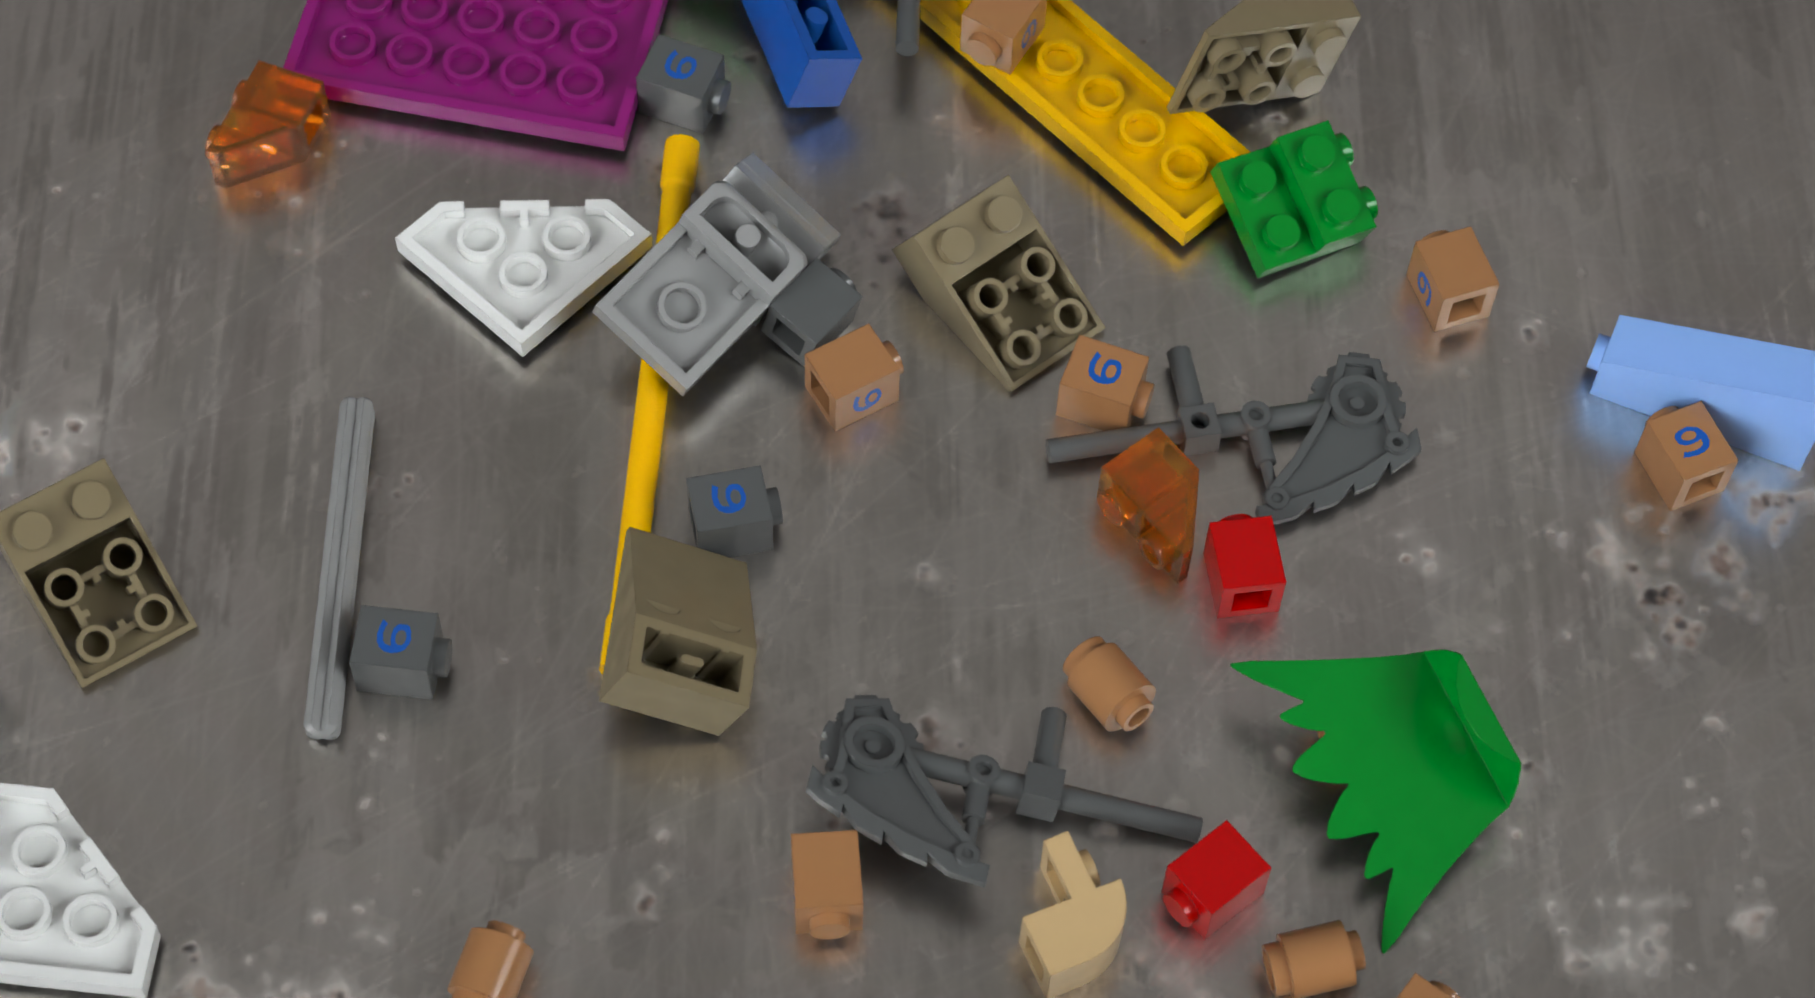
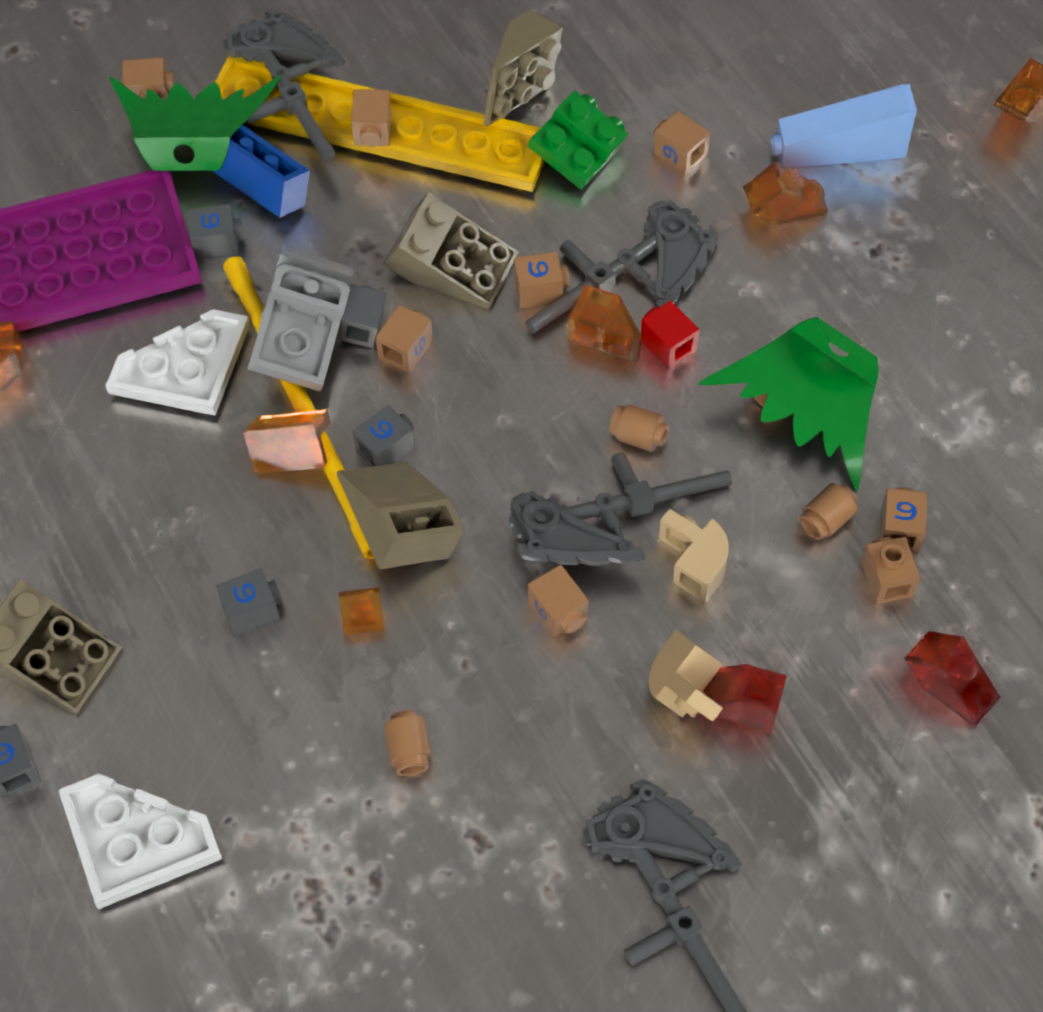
camera: 25 degrees left, 0 degrees up
light grey axle [304,396,375,740] -> none
red brick [1161,820,1272,940] -> none
medium nougat brick [1634,401,1739,511] -> none
none -> clear orange panel [243,409,331,474]
none -> clear orange plate [339,587,384,635]
none -> clear orange slope [743,161,829,225]

